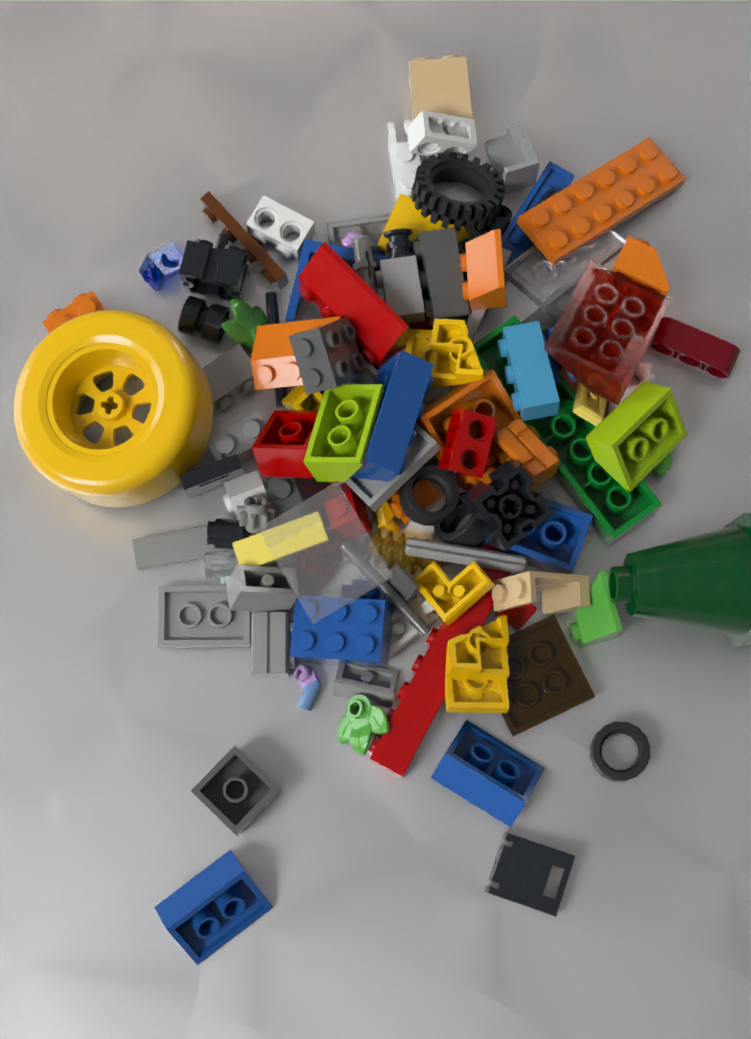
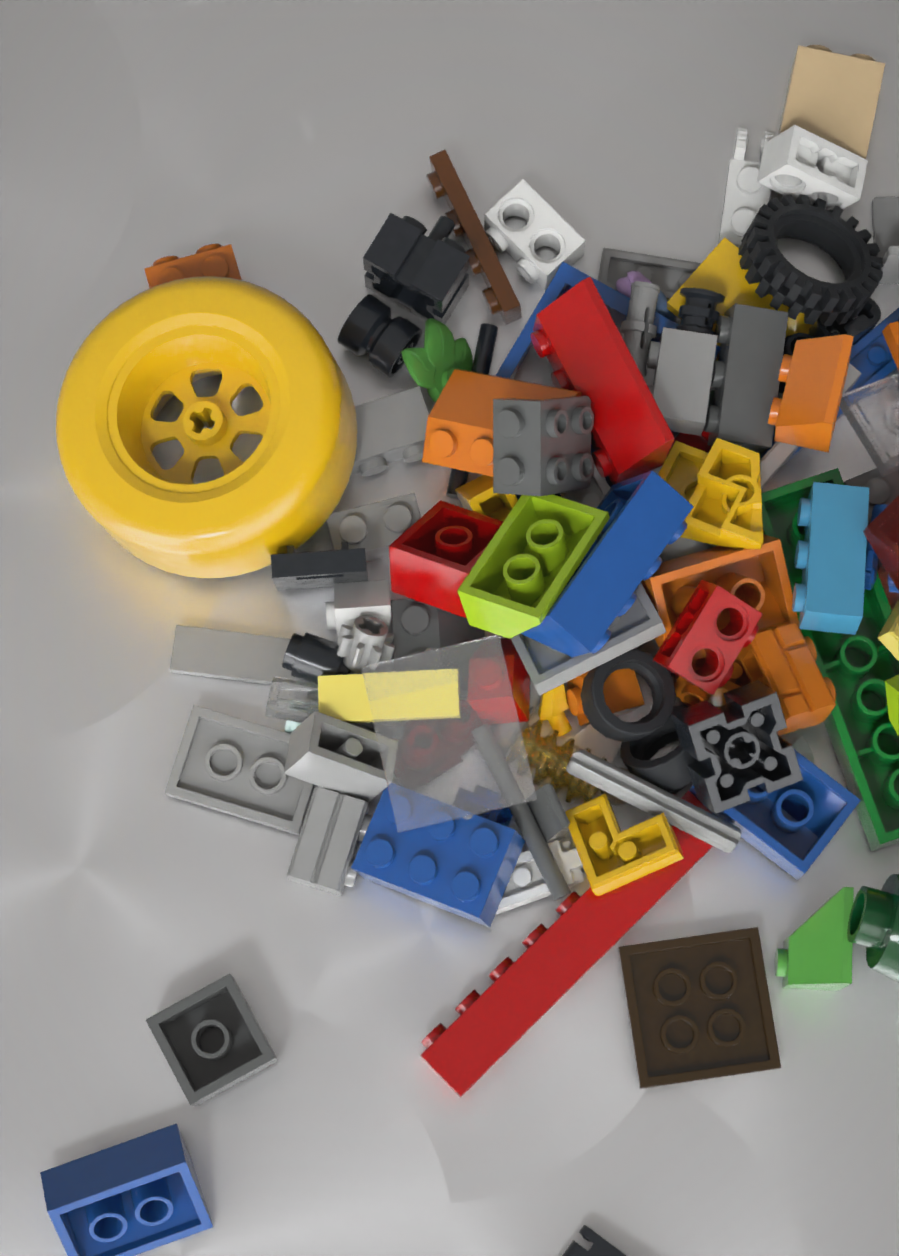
camera: 15 degrees right, 0 degrees up
clear blue bracket [139,242,183,292] -> none
arm [294,664,321,711] -> none
light grey slope [333,664,400,708] -> none
bright green plate [338,694,389,755] -> none
blue slope [431,720,545,827] -> none
yellow slope [445,615,509,713] -> none
tan panel [492,571,591,615] -> none
red tile [494,604,538,632] -> none
black tyre [590,722,650,782] -> none

